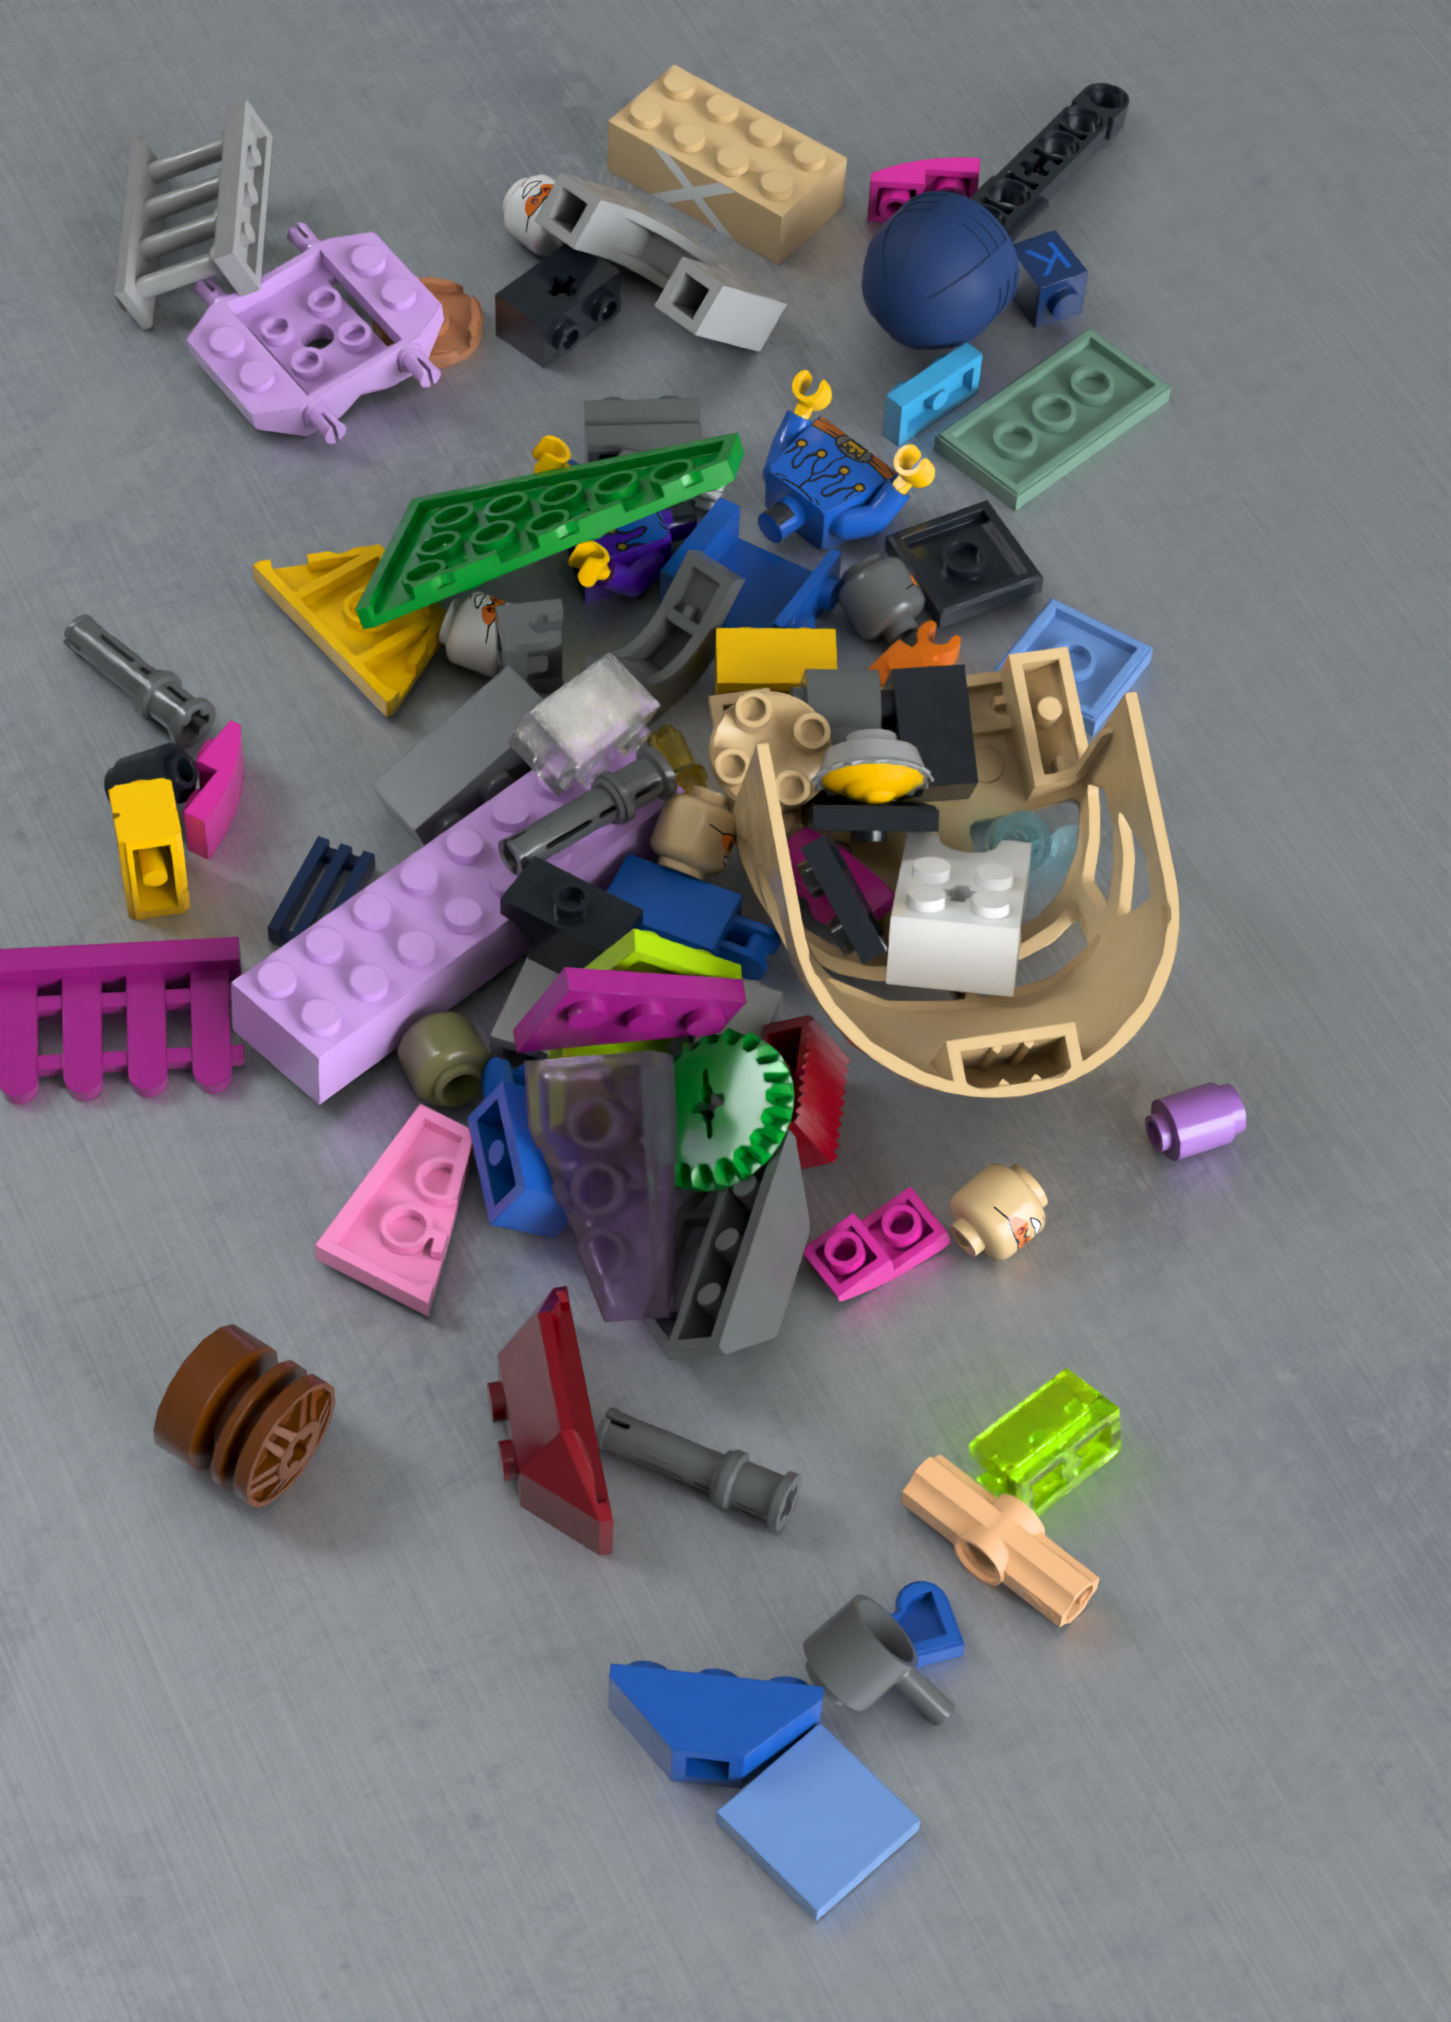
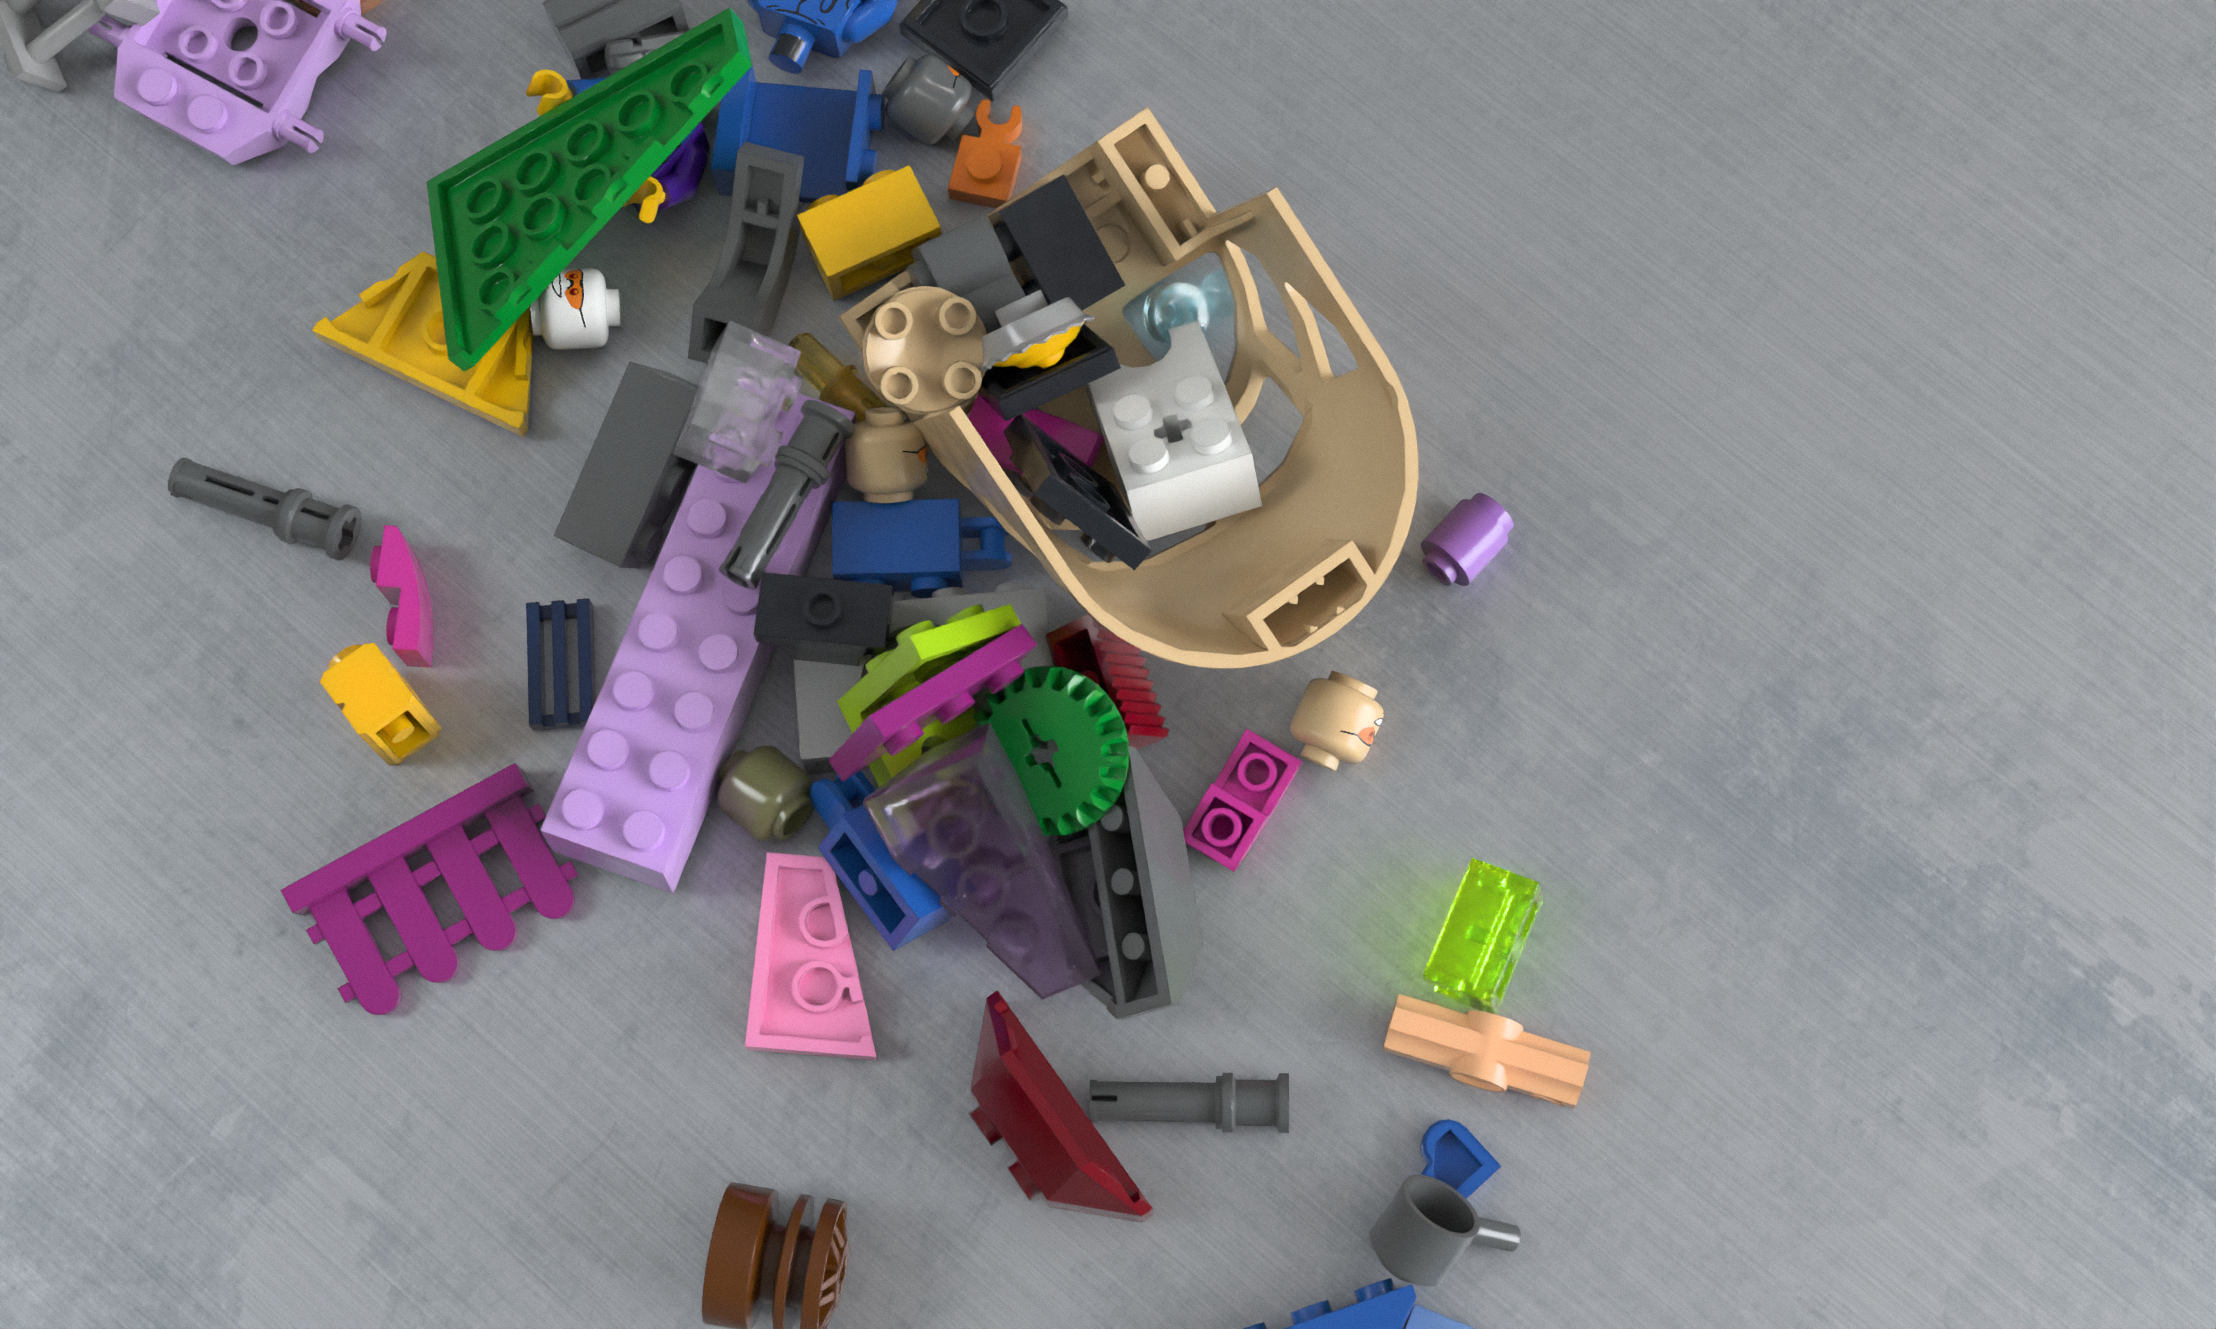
camera: 20 degrees left, 20 degrees up
black brick [104,743,198,805] -> none
dark grey hinge [495,598,564,716] -> none
medium blue tile [993,598,1153,736] -> none

